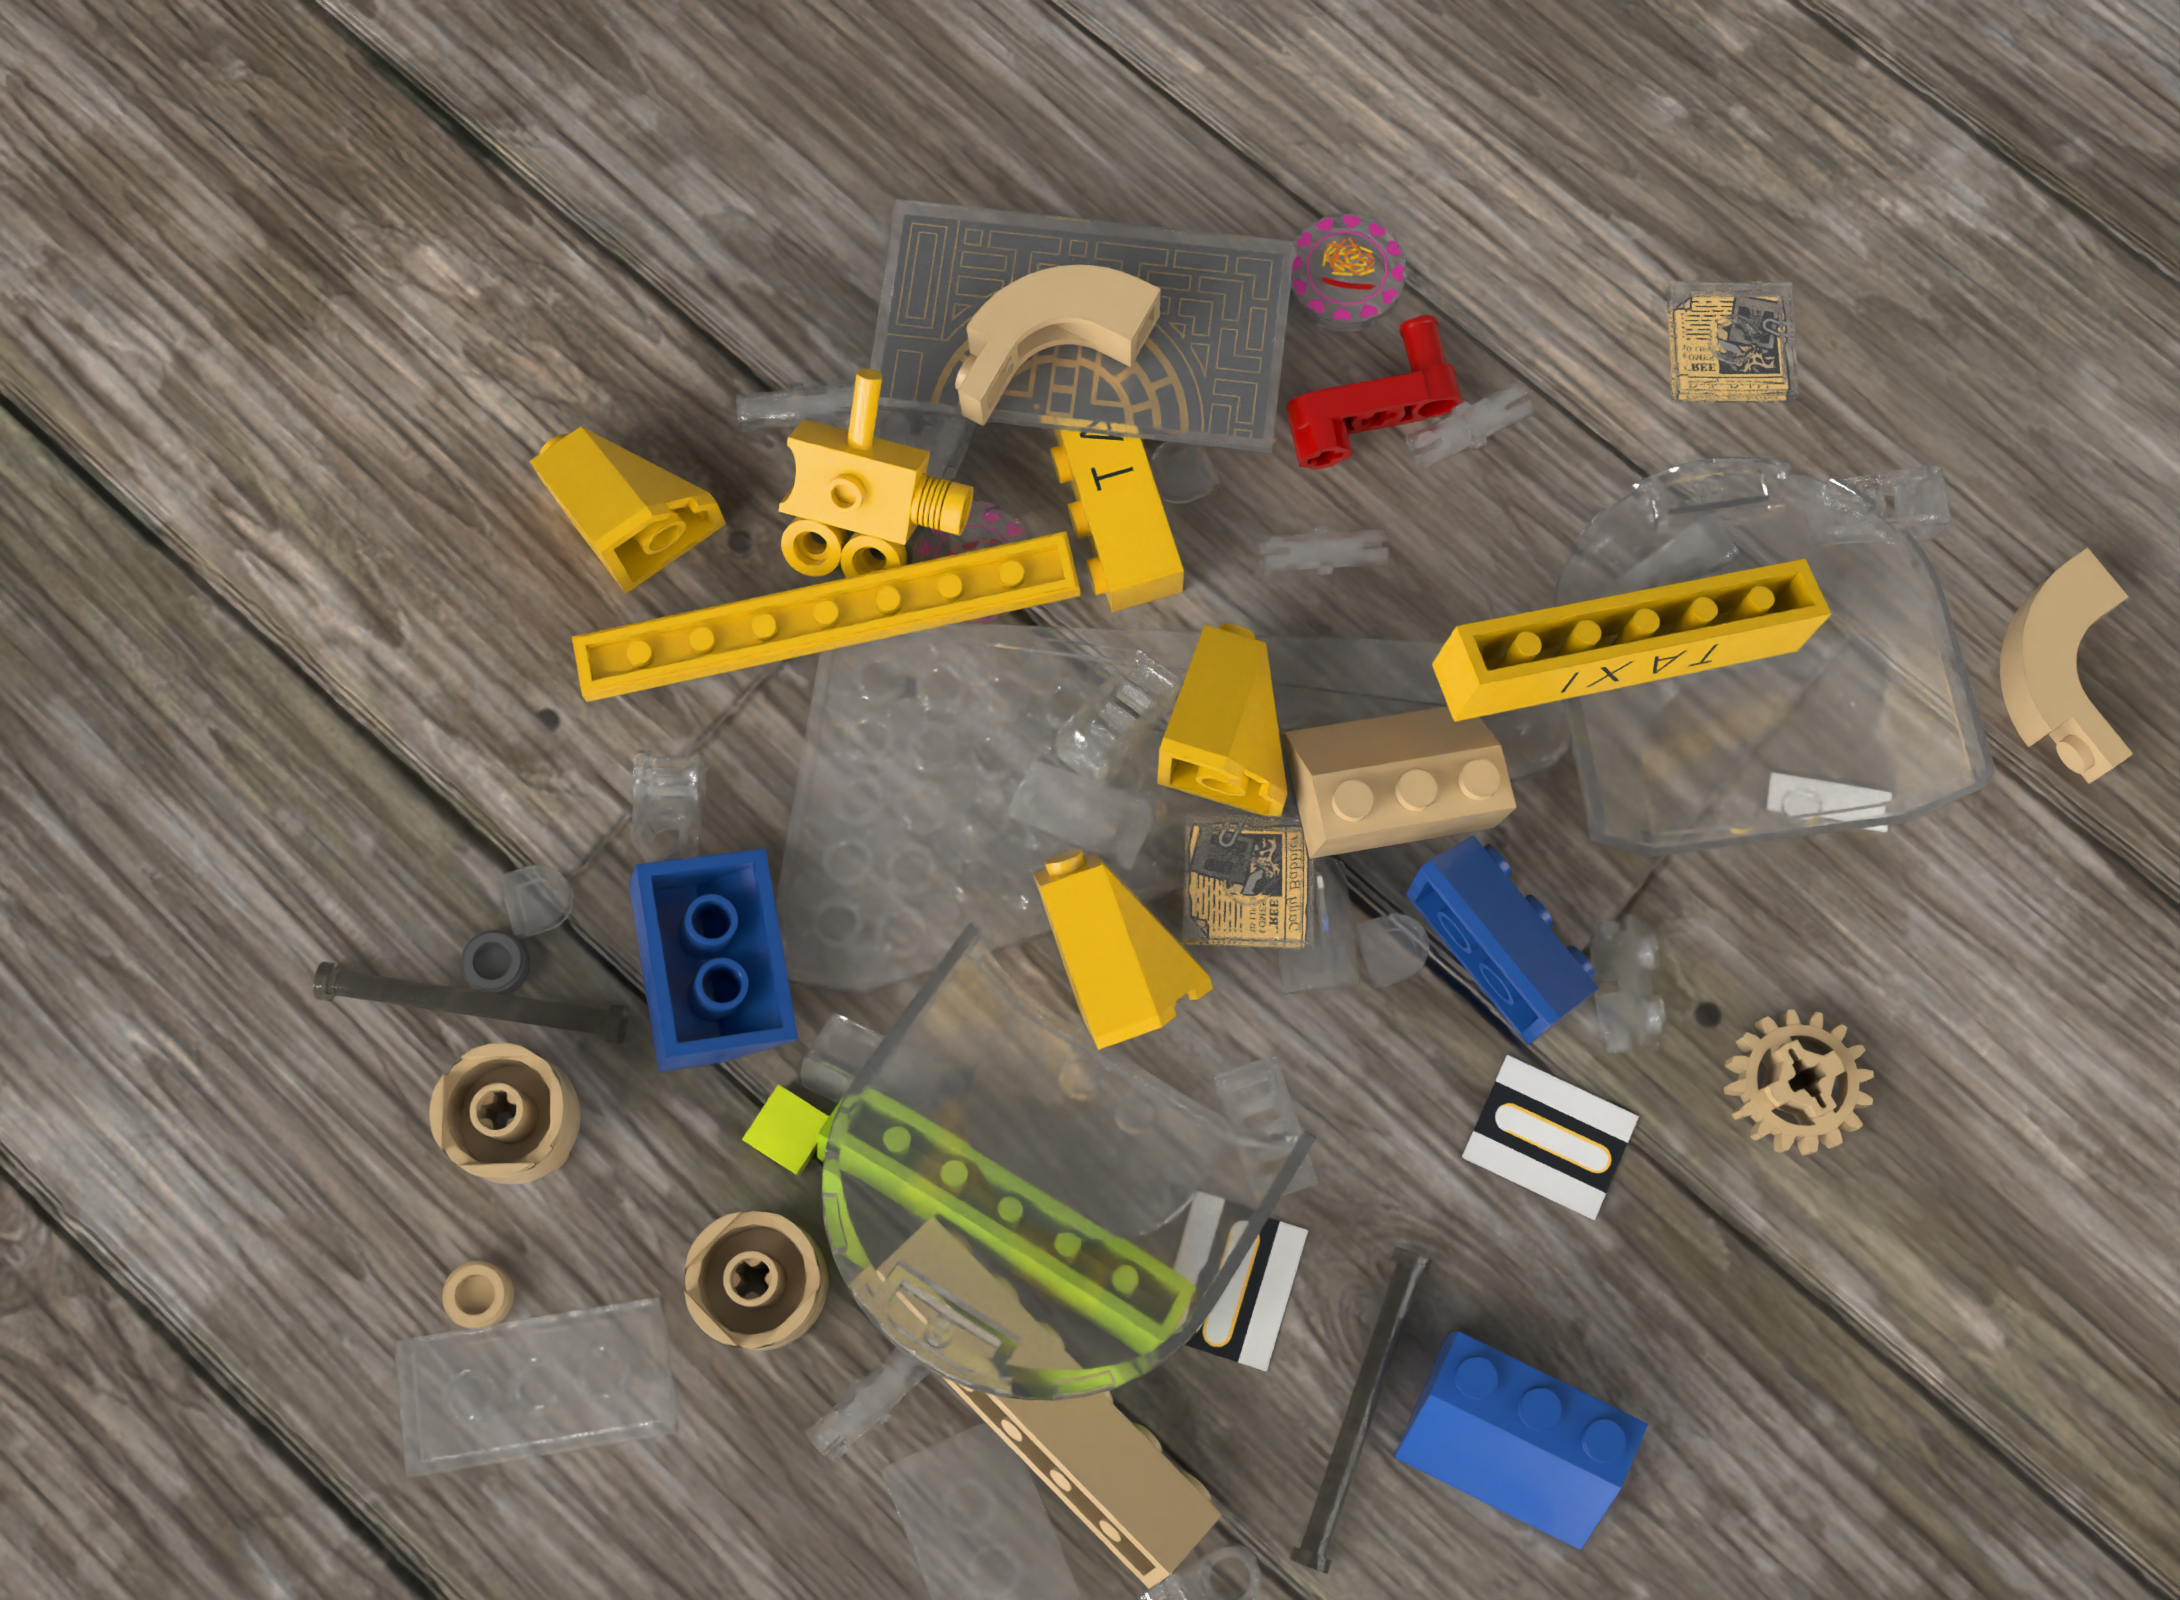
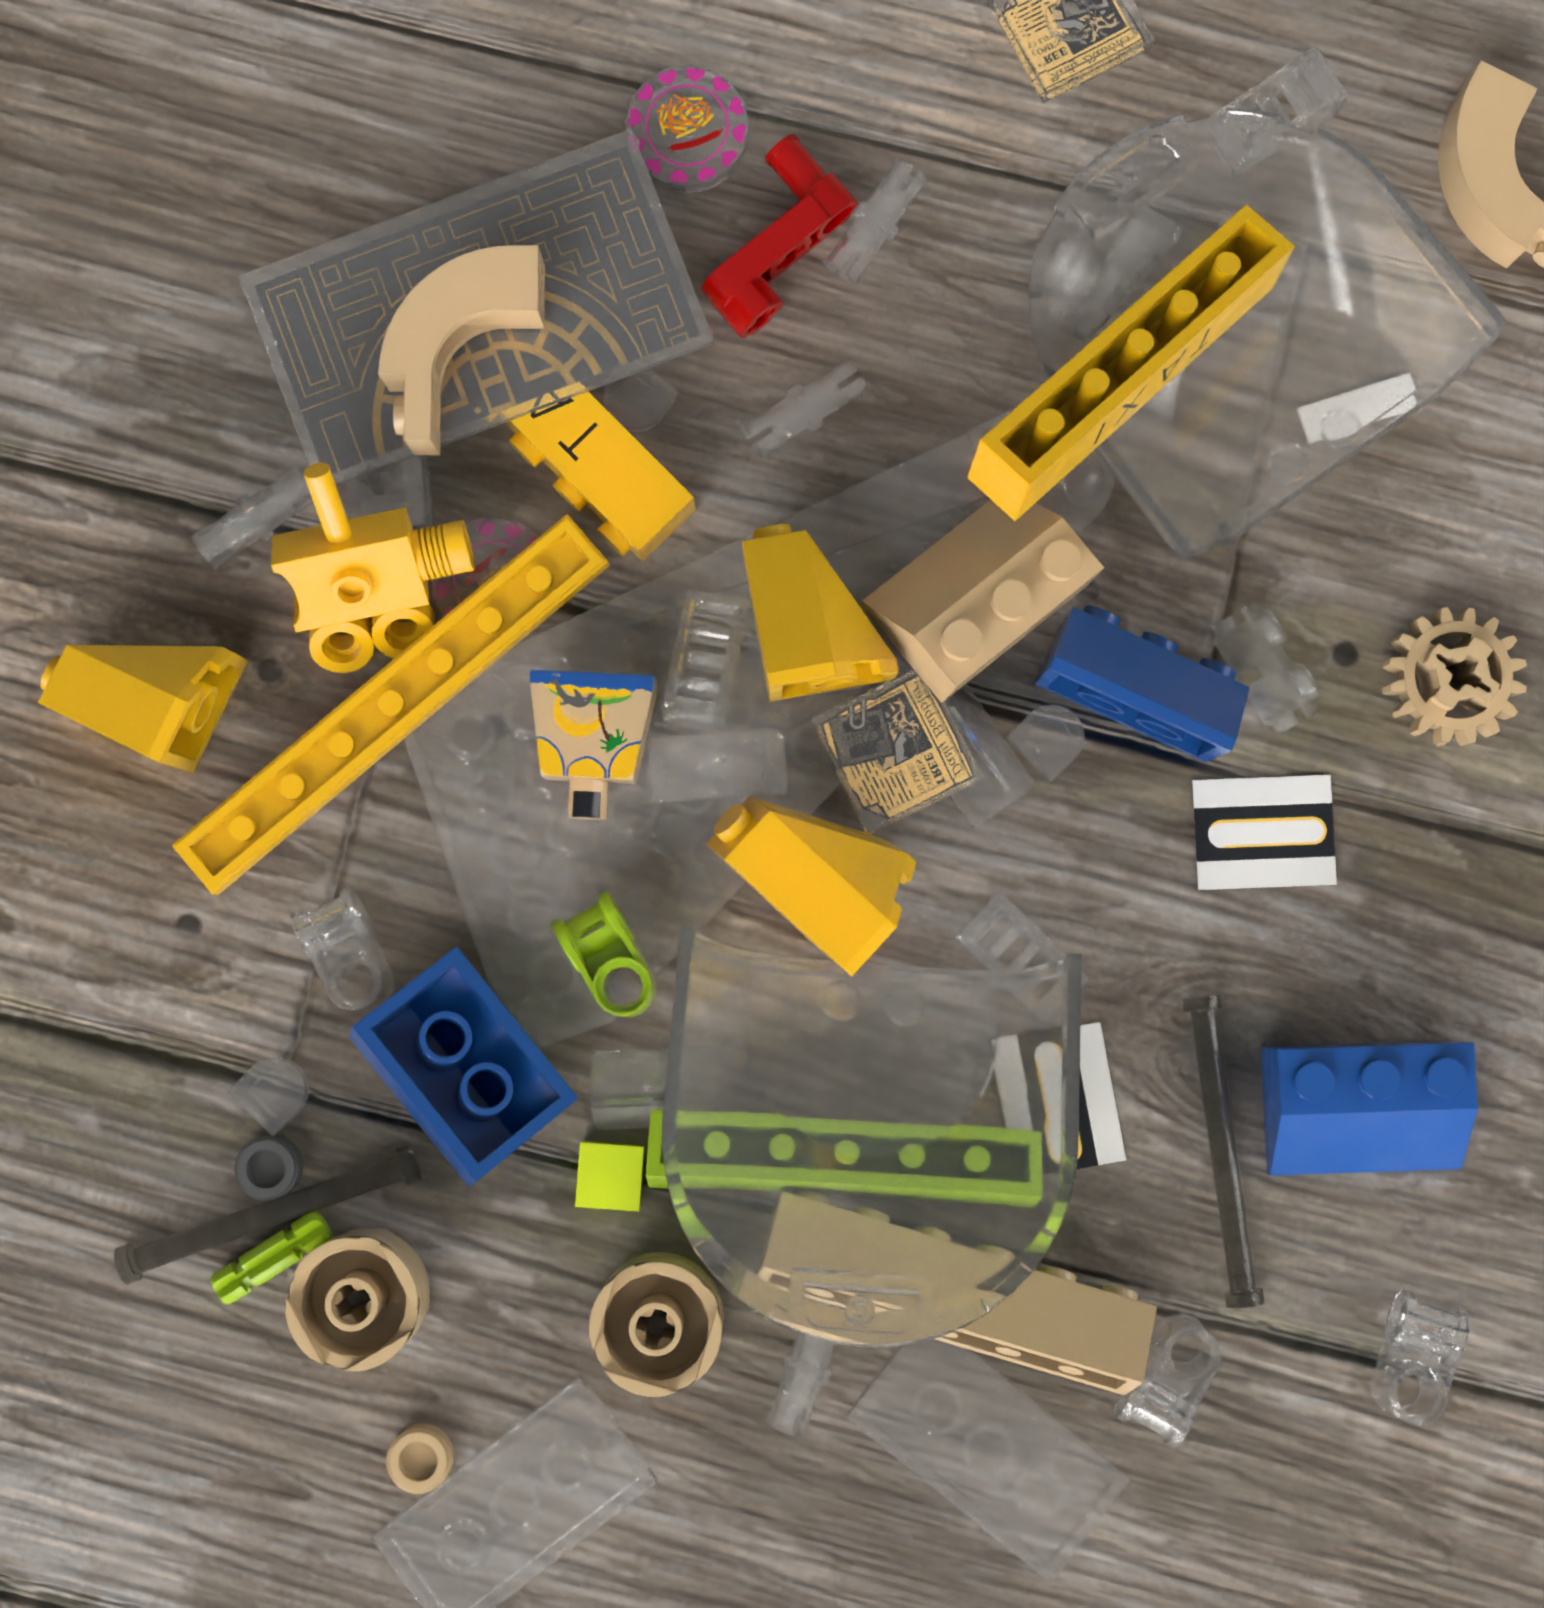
camera: 30 degrees left, 10 degrees up
none -> lime axle [210,1211,333,1304]
none -> torso [529,670,658,820]
none -> lime piece [550,889,657,1017]

